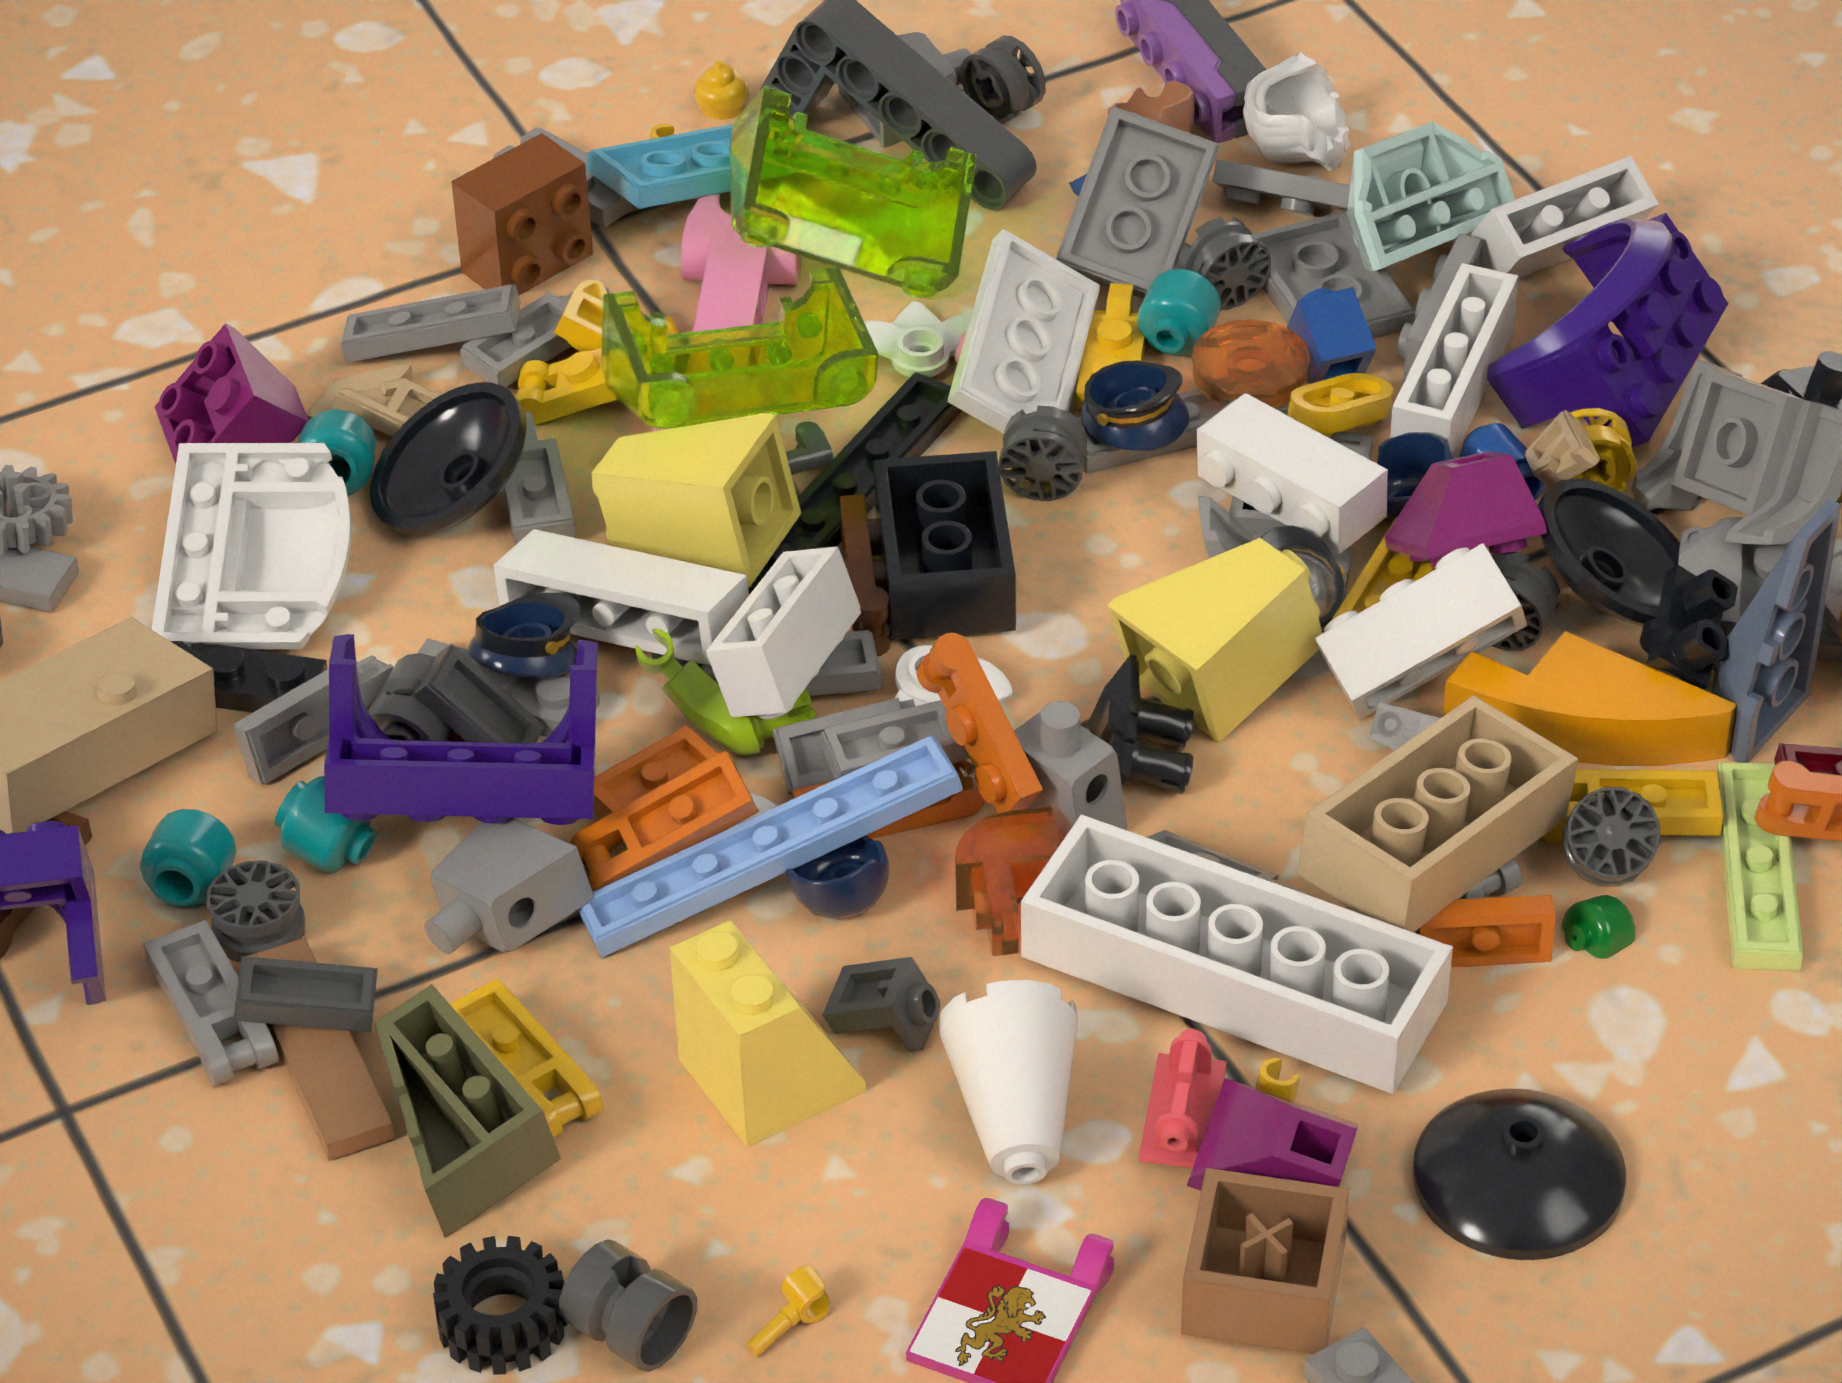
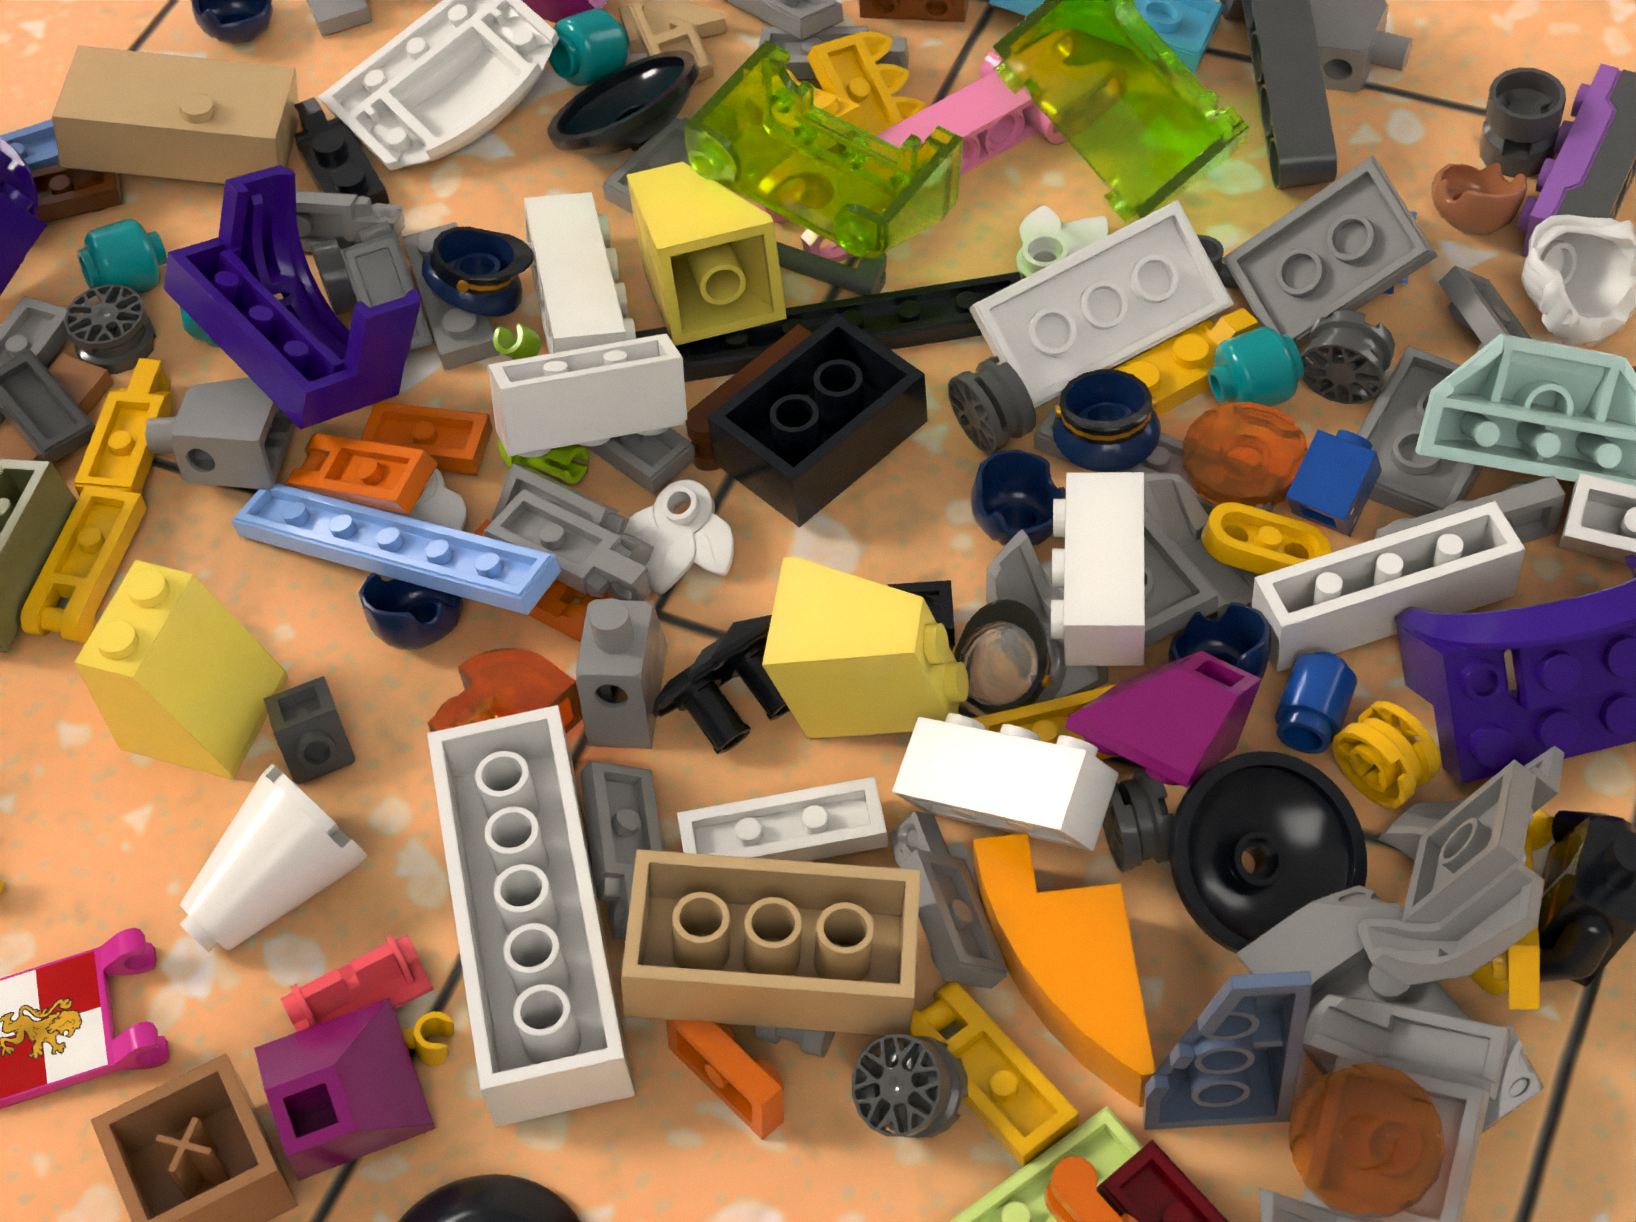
camera: 55 degrees right, 10 degrees up
orange plate [916,633,1043,821] -> none
dark grey wheel [960,35,1046,124] -> none
tan tile [1525,410,1600,488] -> none
green piece [1562,895,1636,959] -> none
black hips [1639,565,1738,690] -> none
none -> yellow hinge [74,358,173,496]
none -> white plate [677,776,888,862]
none -> dark blue hair [971,450,1066,546]
none -> dark grey wheel [1479,68,1566,178]

